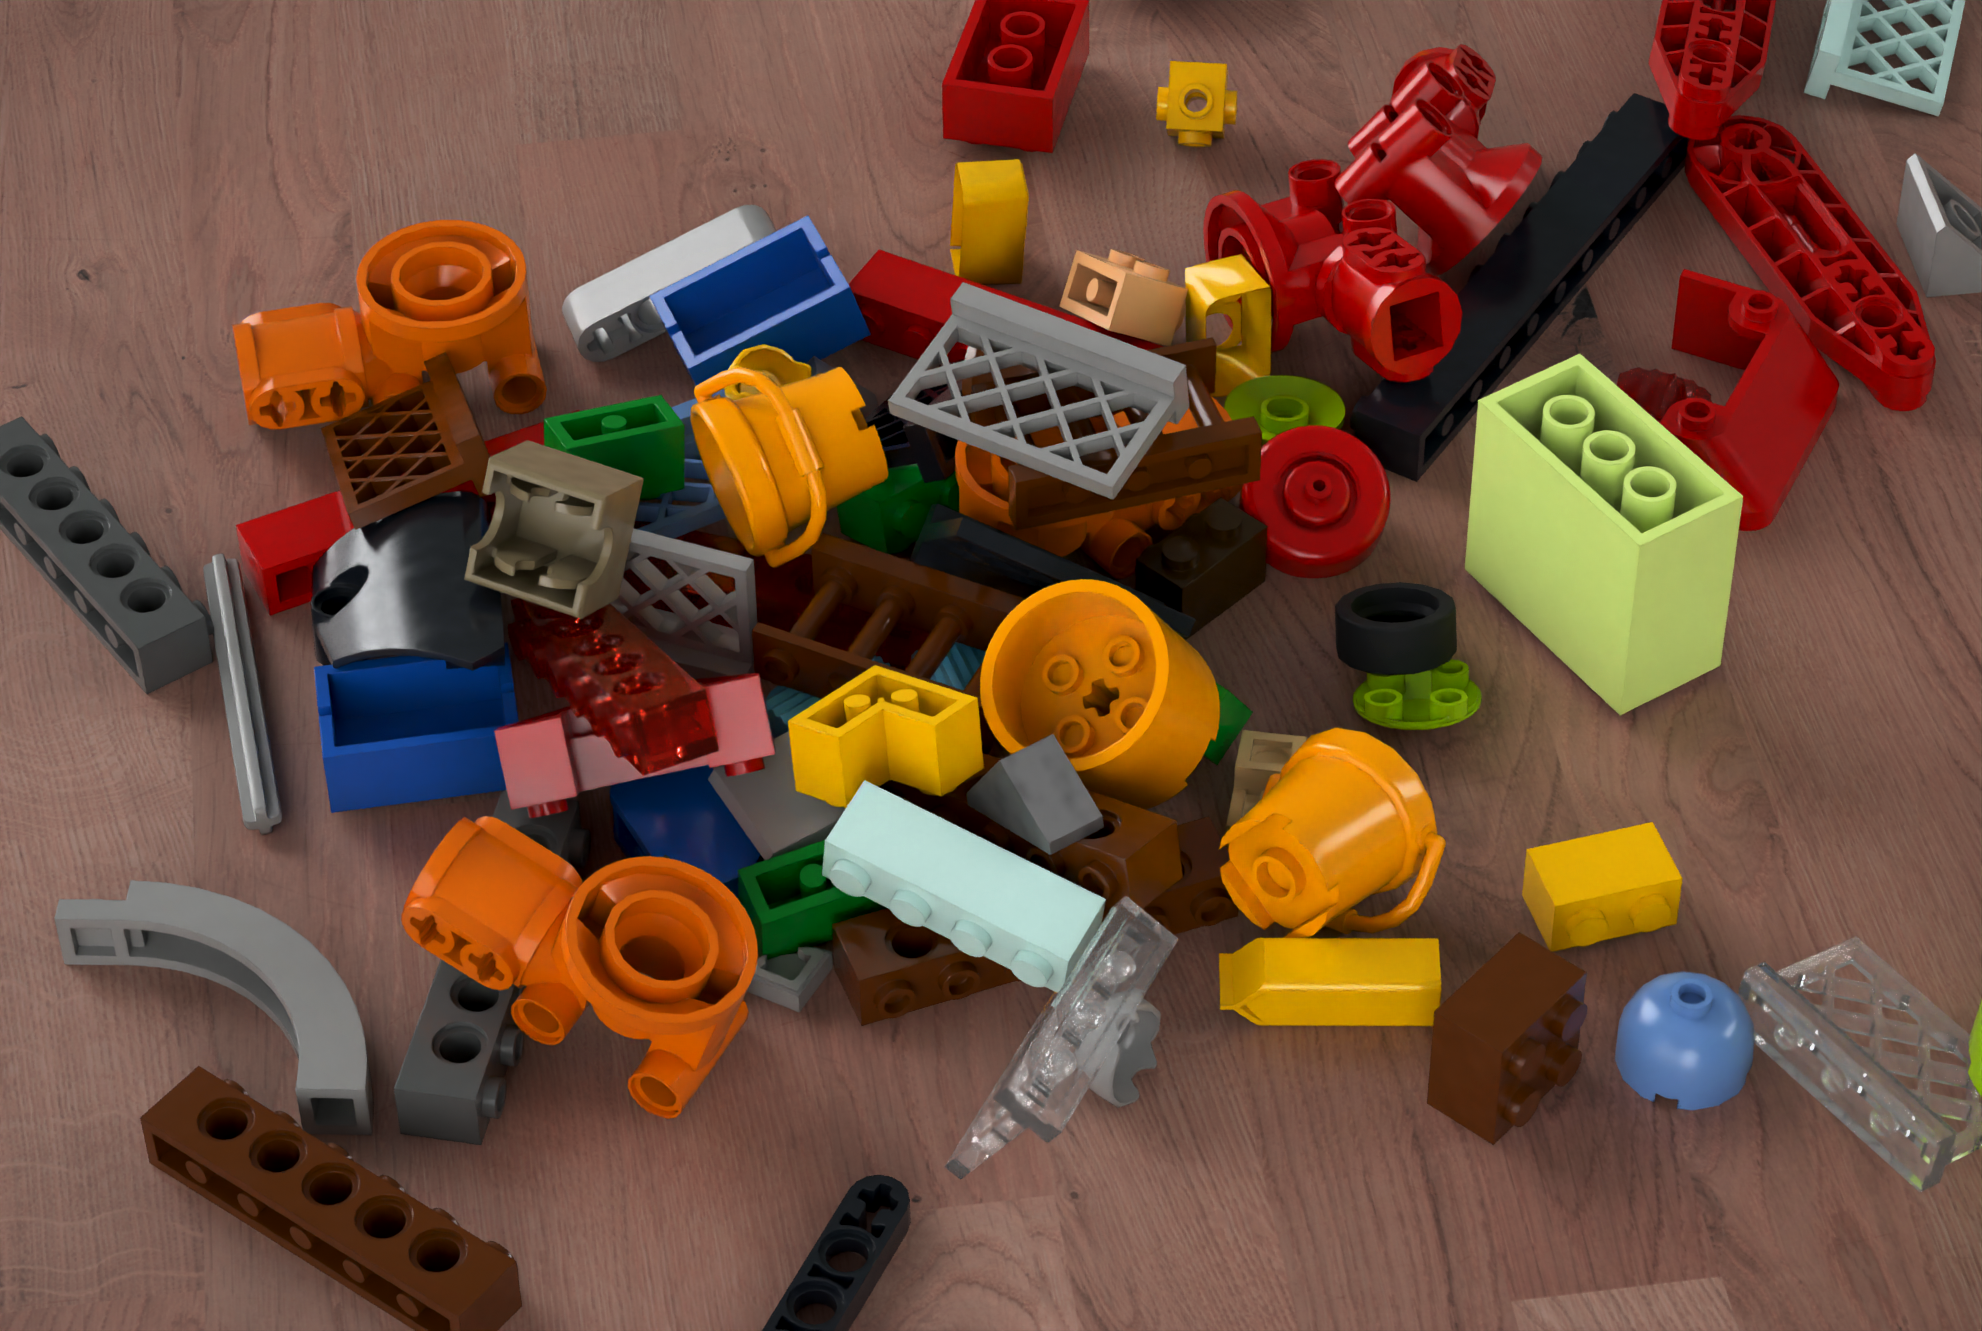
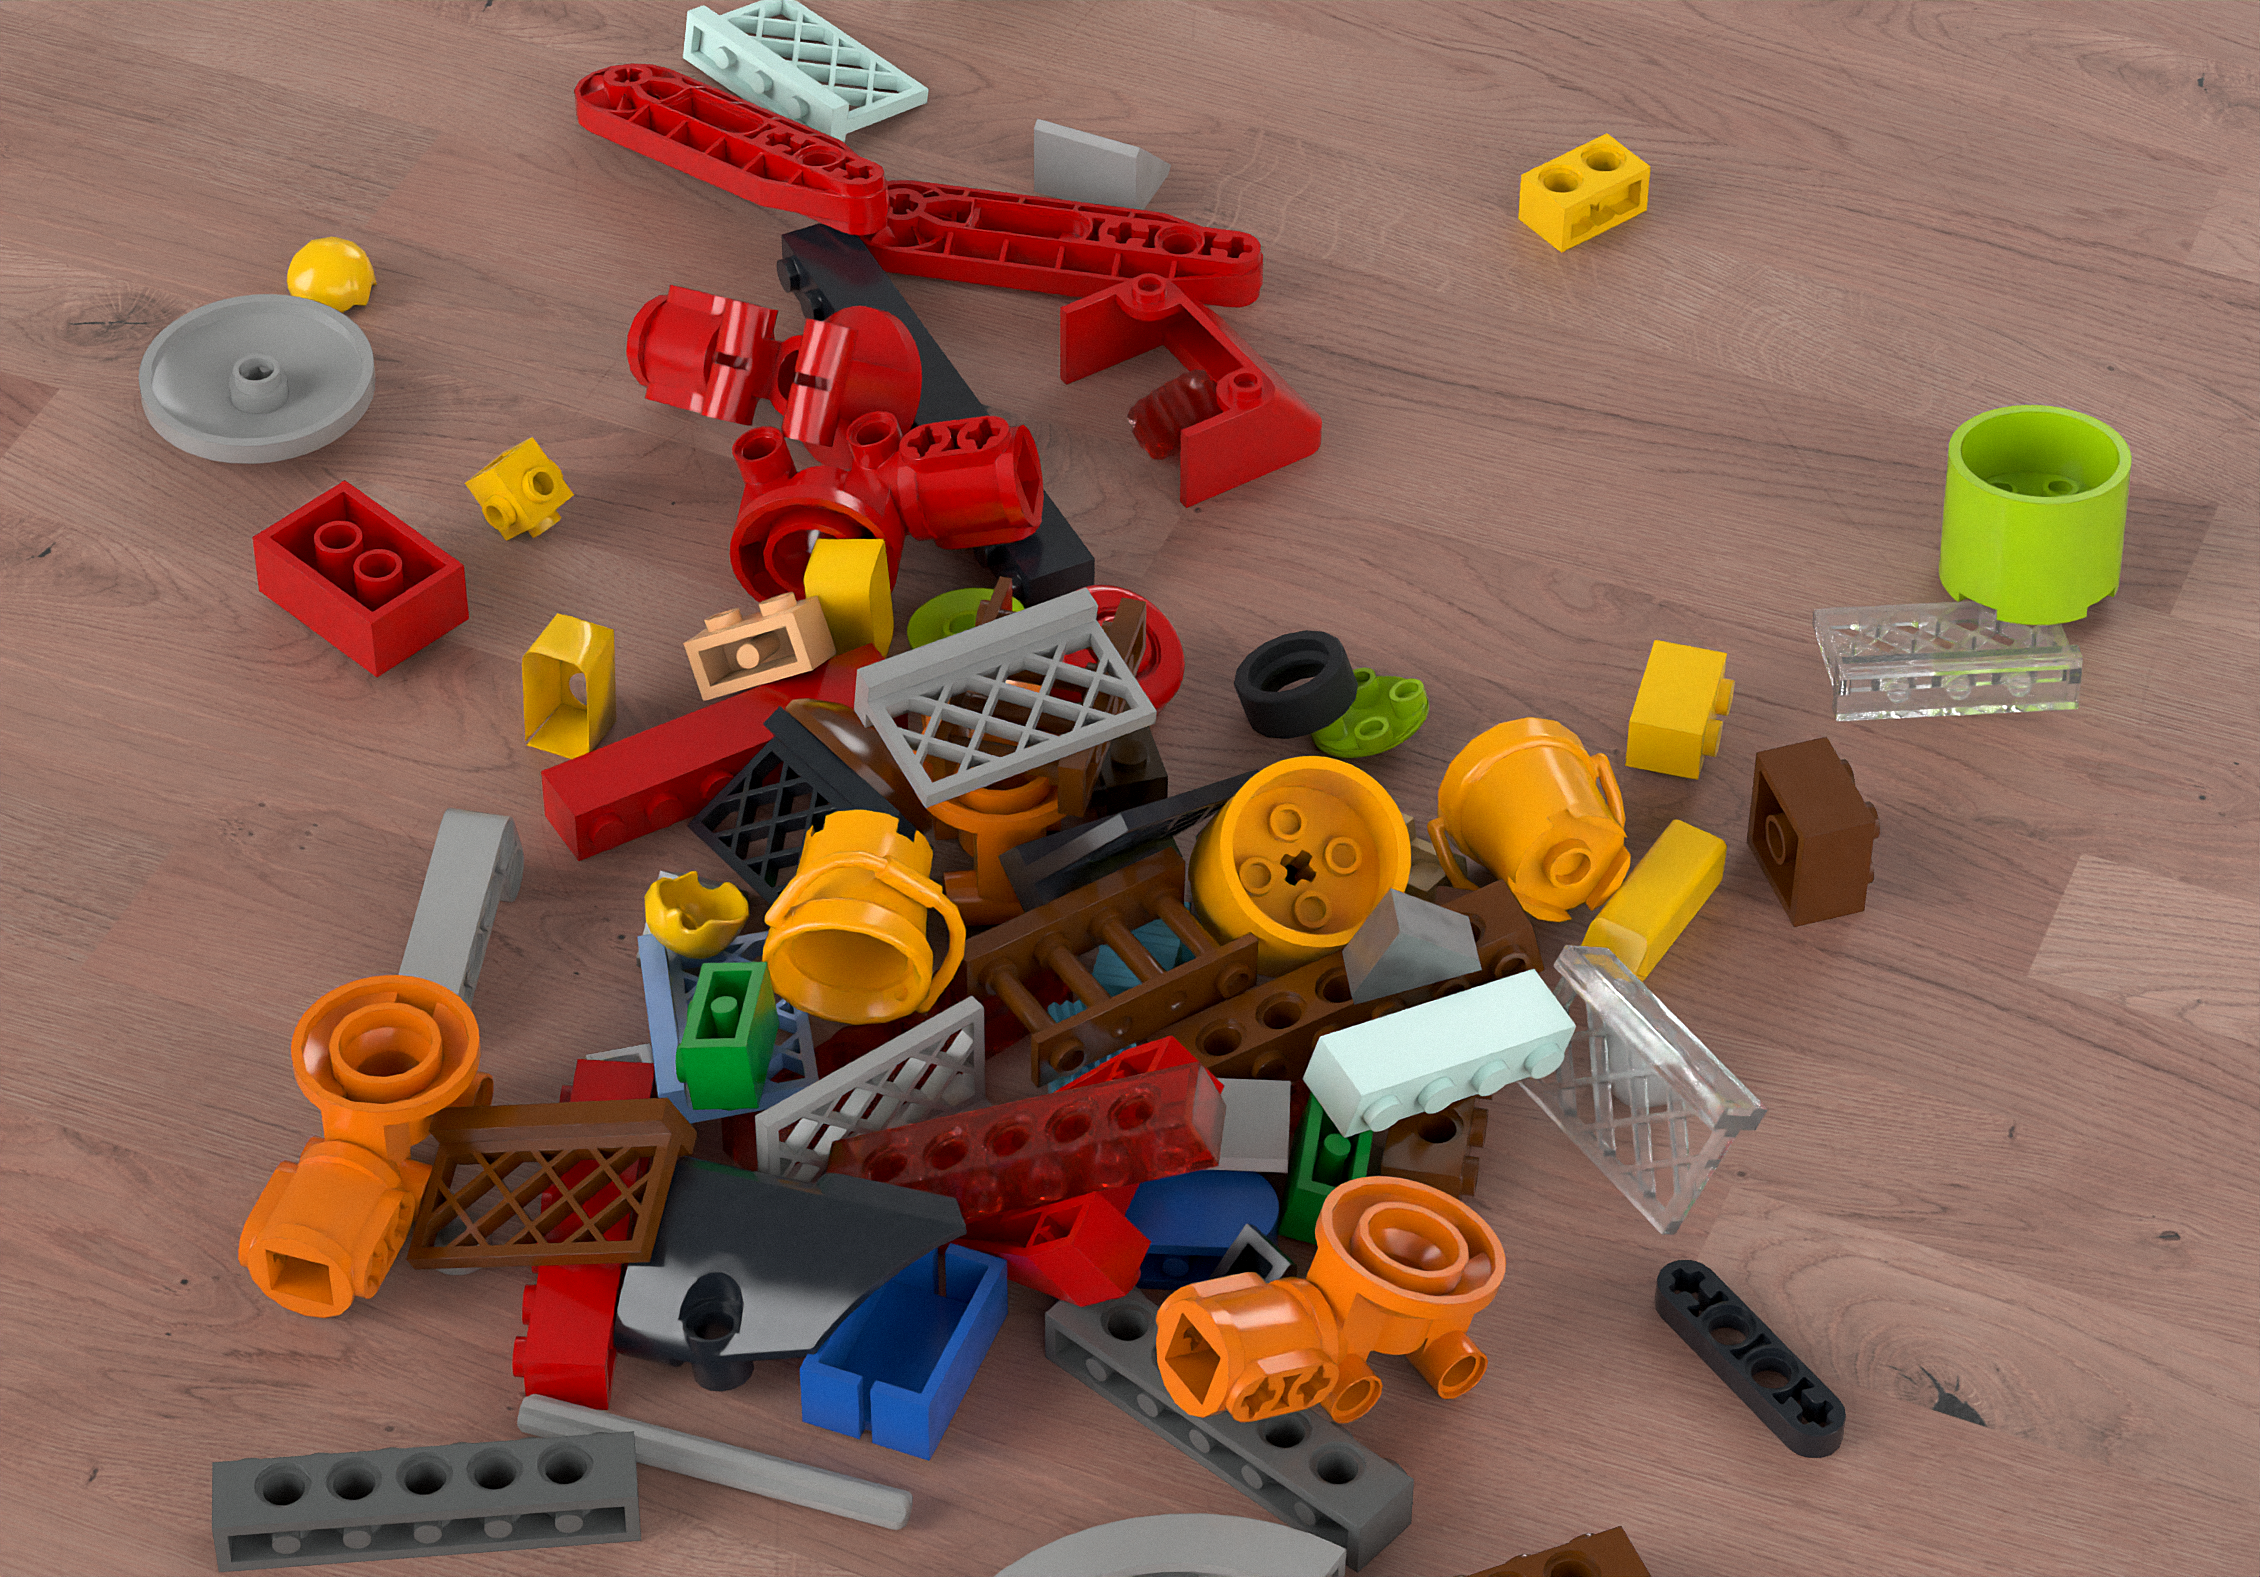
camera: 60 degrees left, 0 degrees up
dark tan piece [464,440,644,619] -> none
blue piece [649,215,871,387] -> none
yellow brick [788,665,984,808] -> none
yellowish green brick [1465,354,1743,715] -> none
medium blue cylinder [1615,971,1755,1110] -> none

